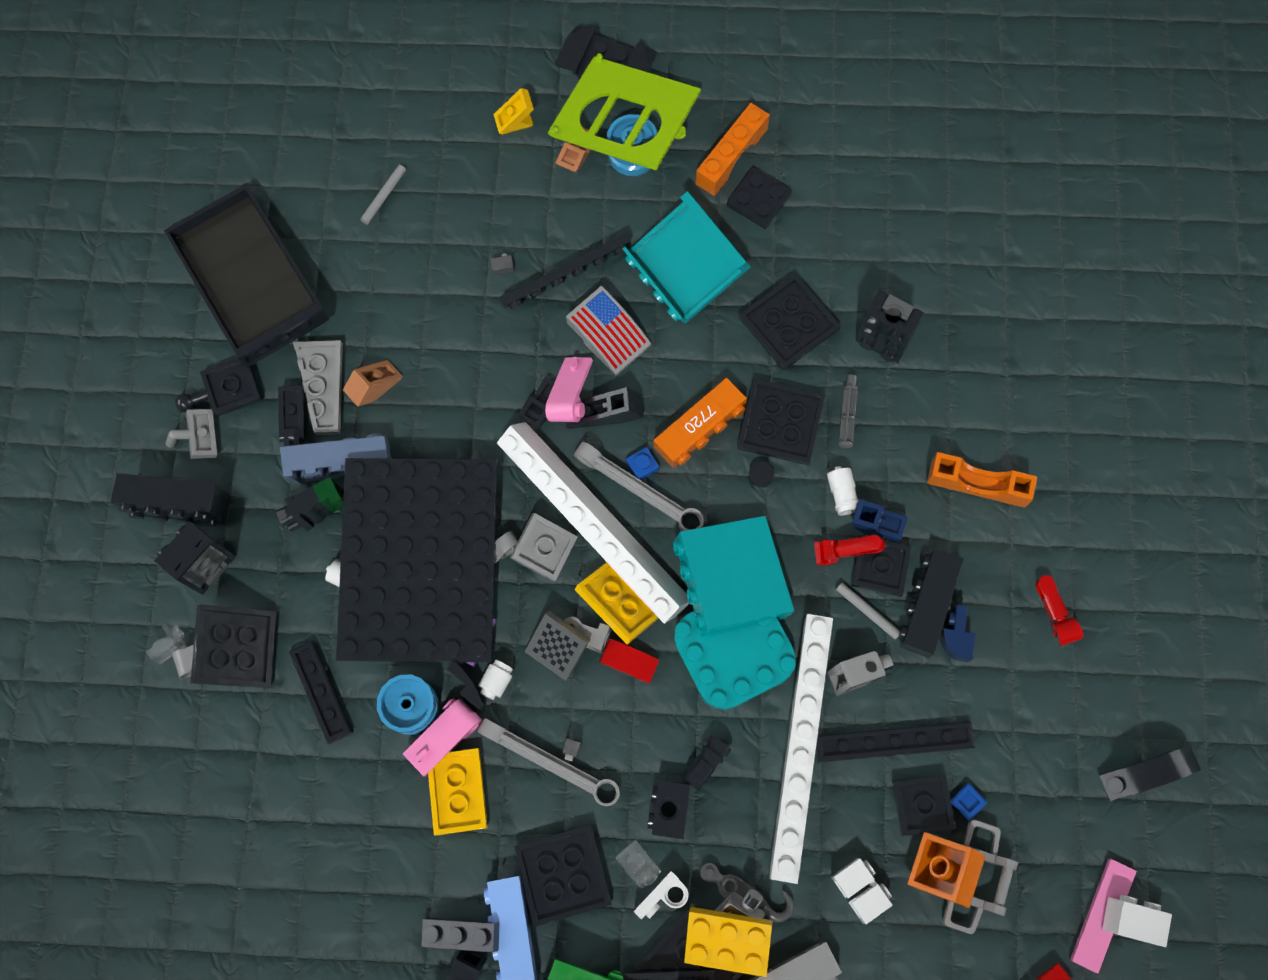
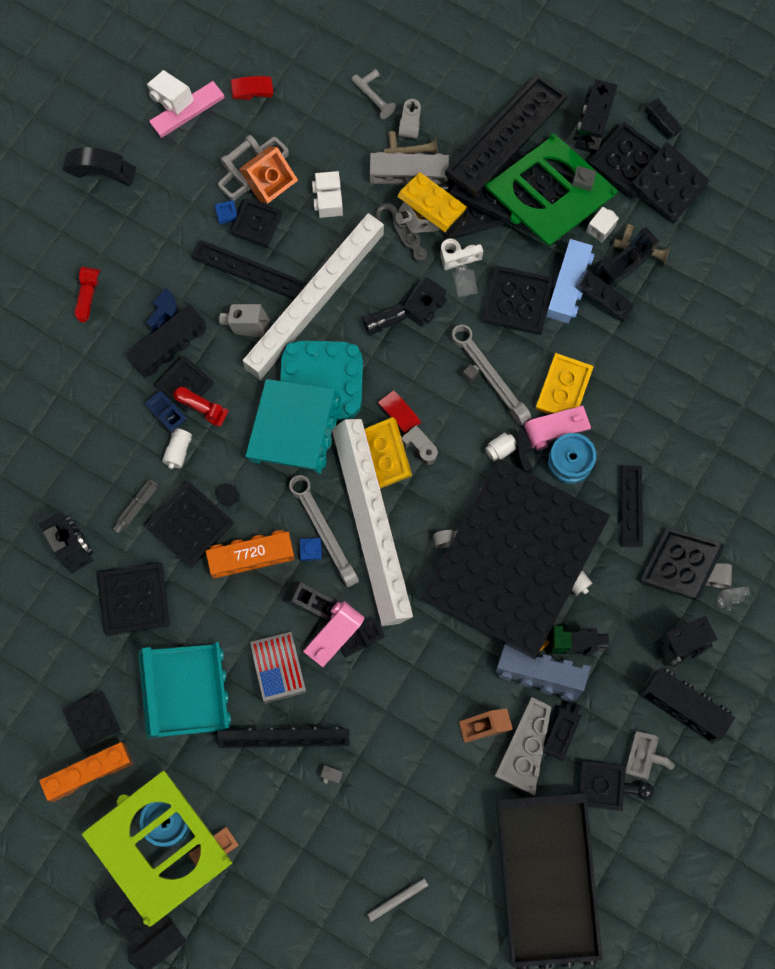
camera: 160 degrees left, 0 degrees up
yellow slope [493,88,534,134] -> none
light grey plate [510,513,577,581] -> none
dark grey tile [525,611,591,681] -> none
light grey bar [836,582,900,639] -> none
orange arch [927,452,1037,508] -> none

